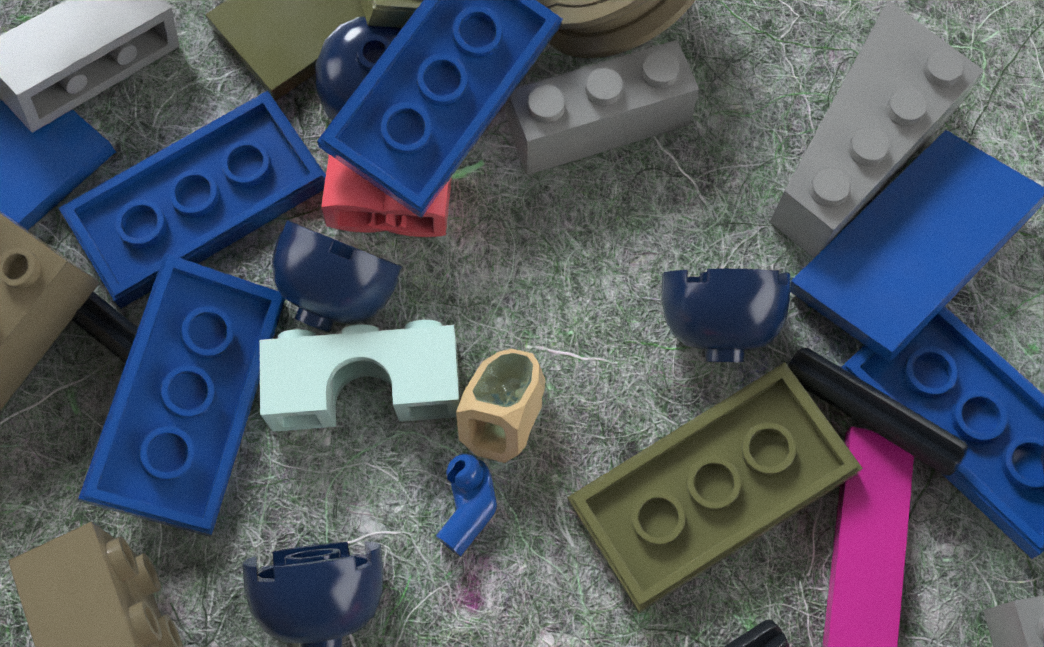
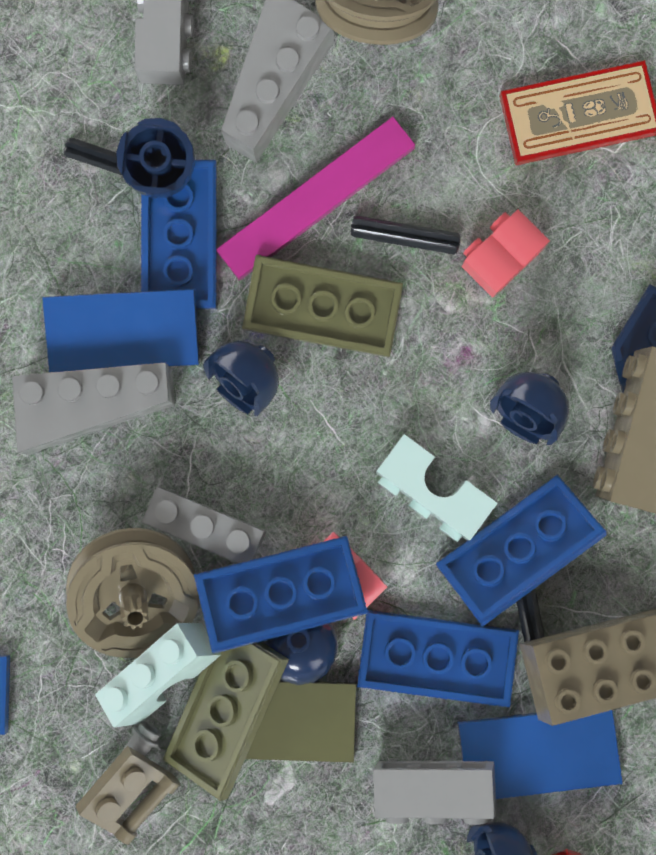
camera: 130 degrees left, 15 degrees up
dark blue cylinder [272,221,402,332] -> none
blue arm [436,453,497,557] -> none
tan rock [456,349,545,463] -> none
black axle [788,347,968,476] -> none

